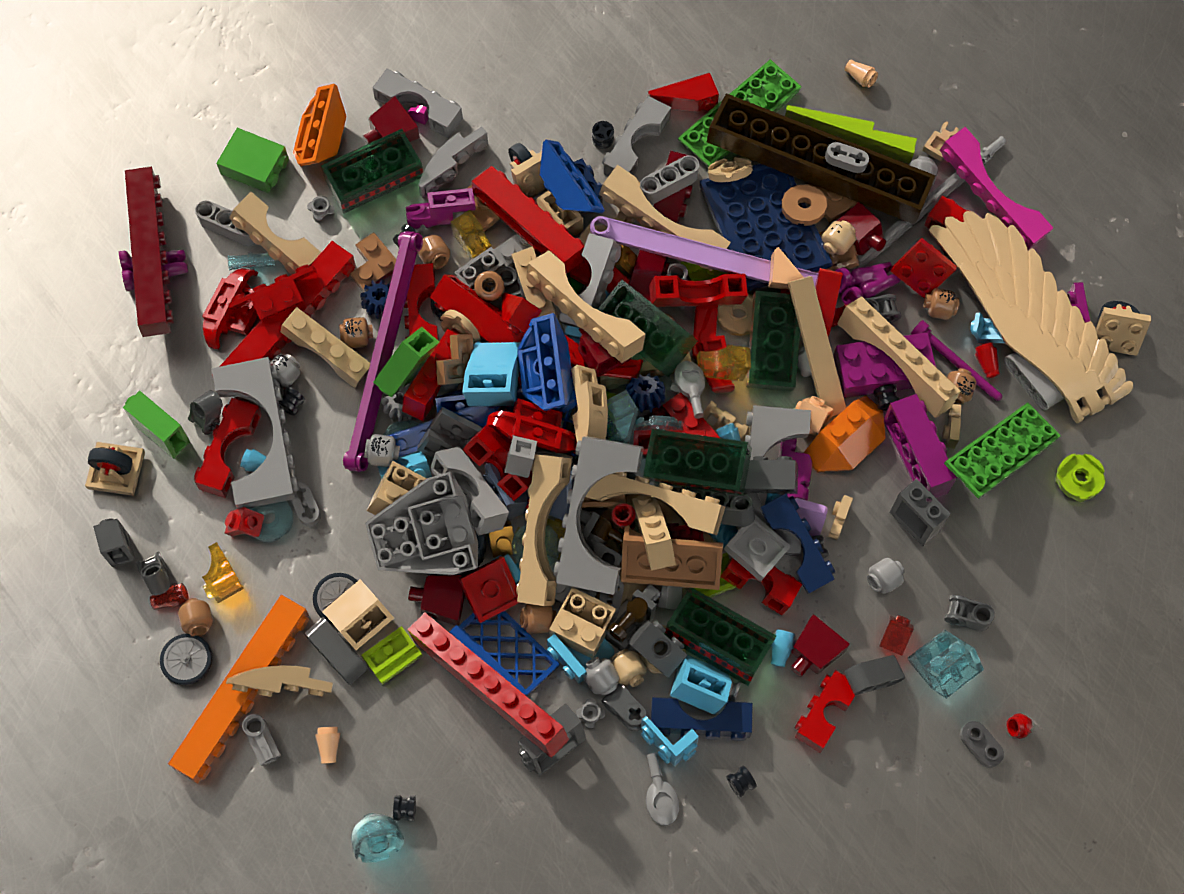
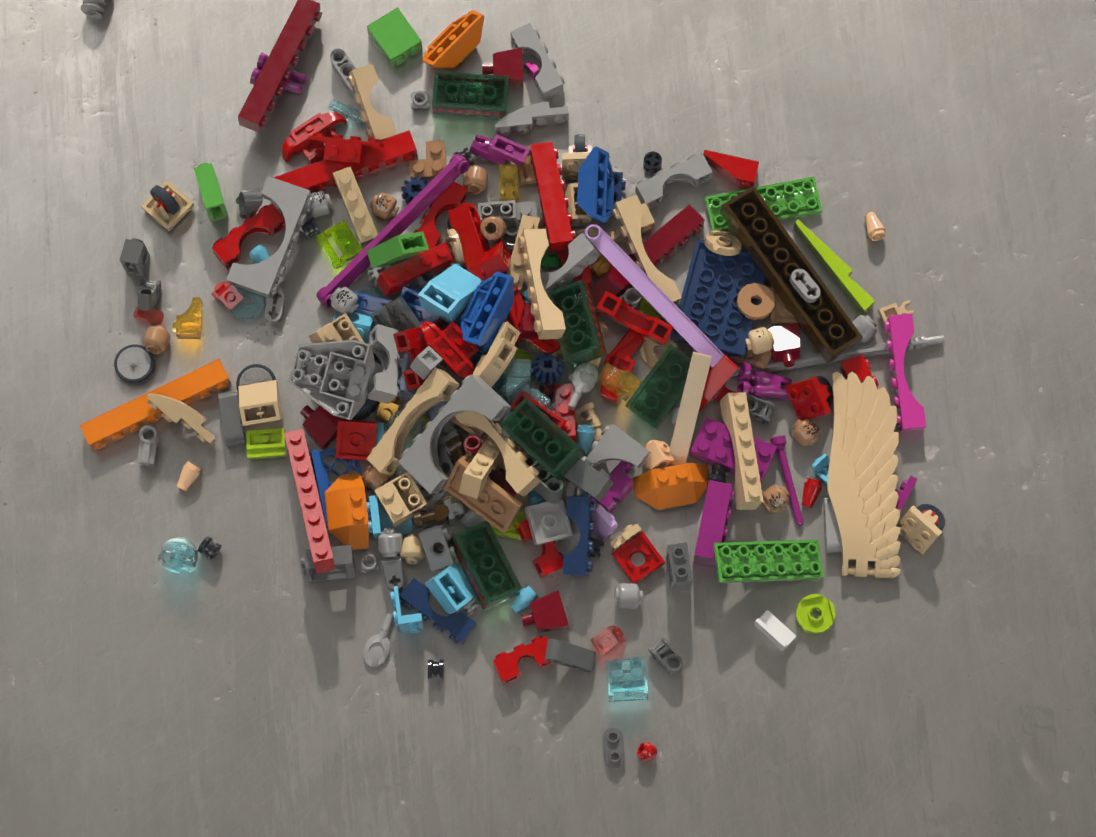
camera: 35 degrees right, 5 degrees up
medium nougat plate [436,334,473,385] -> none
light grey beam [640,155,699,204] -> none
light nougat slope [769,247,804,290] -> none
tan plate [942,404,961,449] -> none
none -> clear neon green plate [315,220,363,269]
none -> orange wedge [324,473,369,550]
none -> red piece [611,531,666,584]
none -> white panel [754,610,796,651]

